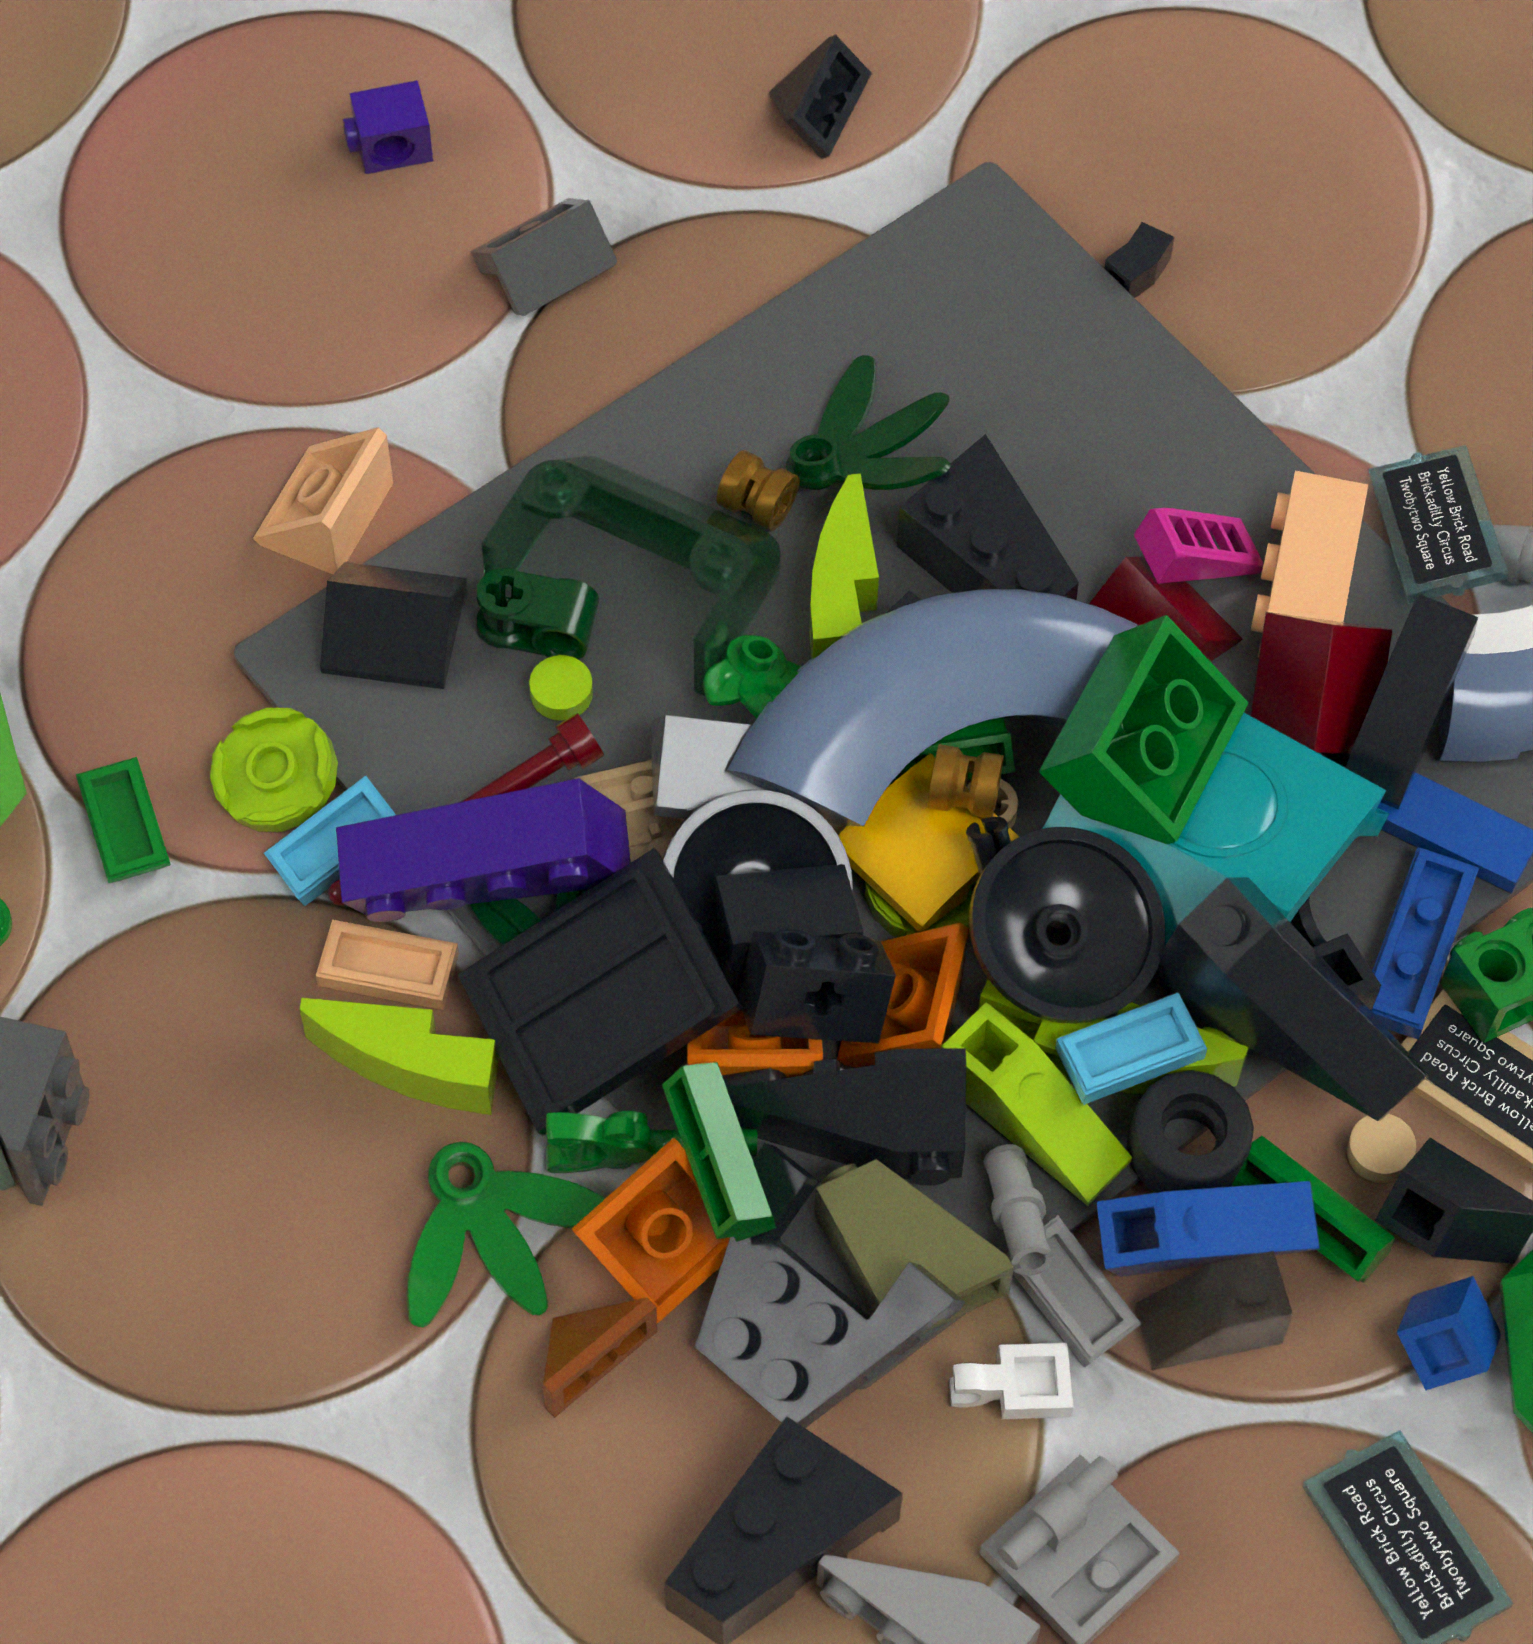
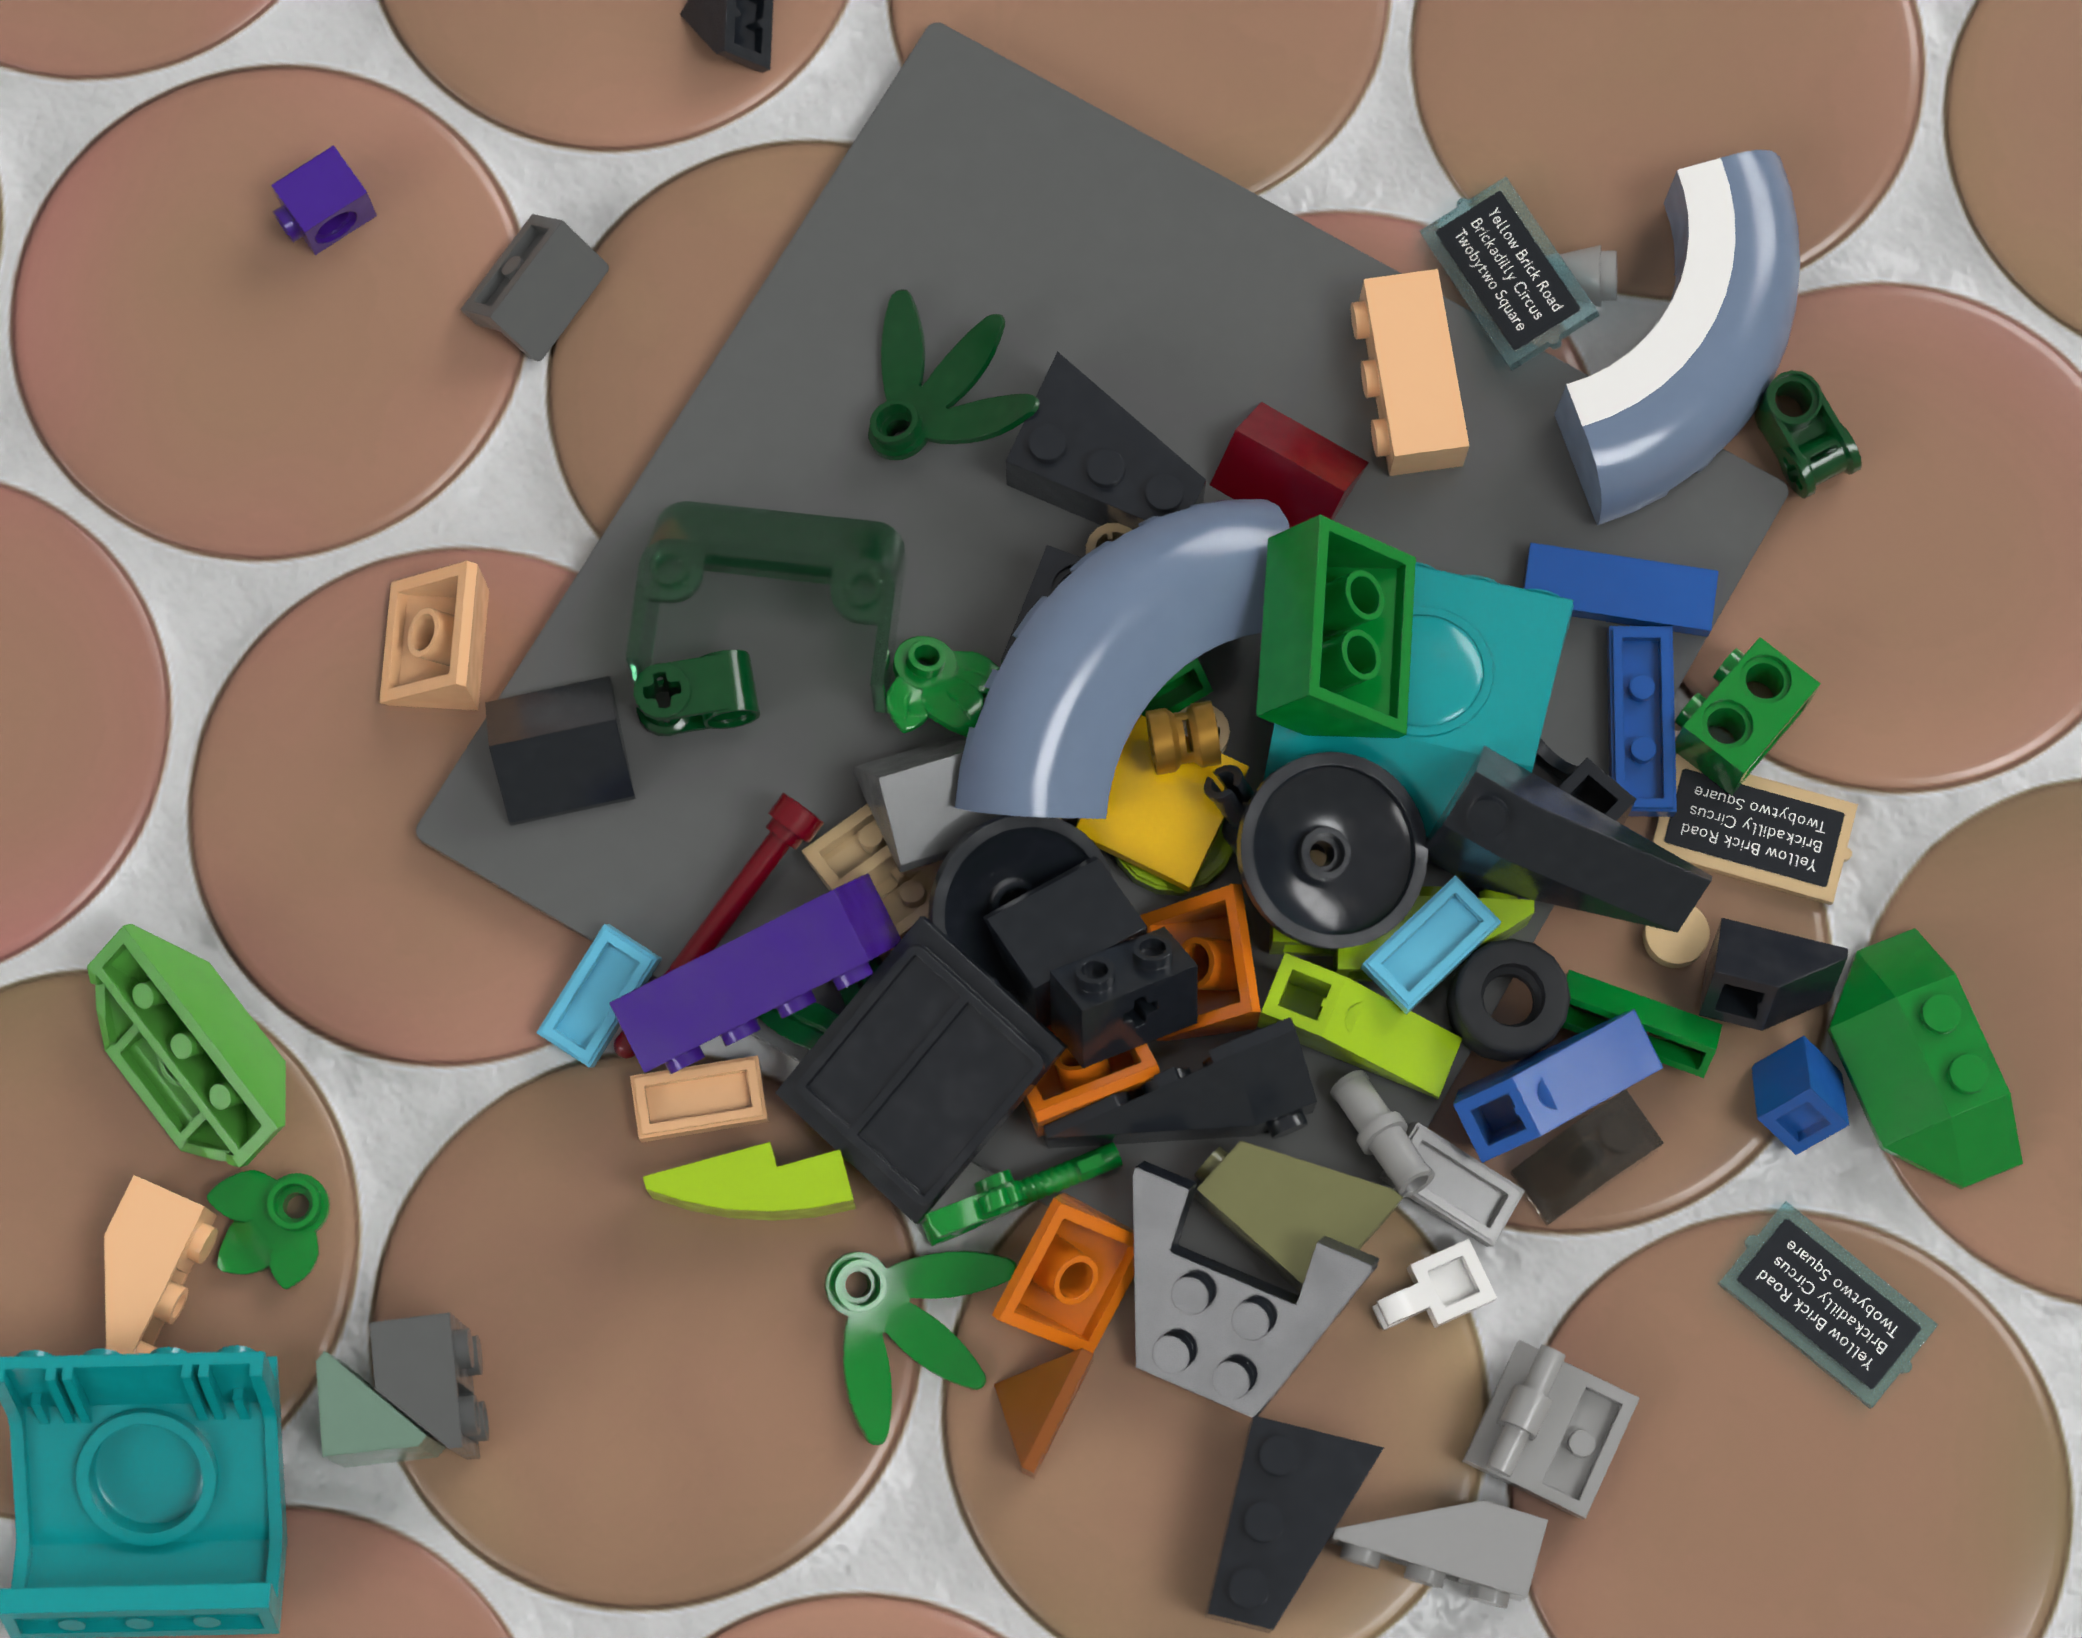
camera: 20 degrees left, 15 degrees up
green tile [76,757,171,883] -> none
lime tile [210,708,338,832] -> none
lime tile [529,655,593,721] -> none
piece [662,1062,776,1242] -> none
pearl gold wheel [716,450,800,531] -> none
lime slope [809,473,879,659] -> none
black piece [1104,222,1174,298] -> none
dark pink slope [1134,508,1264,584] -> none
dark red slope [1250,612,1393,754] -> none
black slope [1345,594,1478,809] -> none

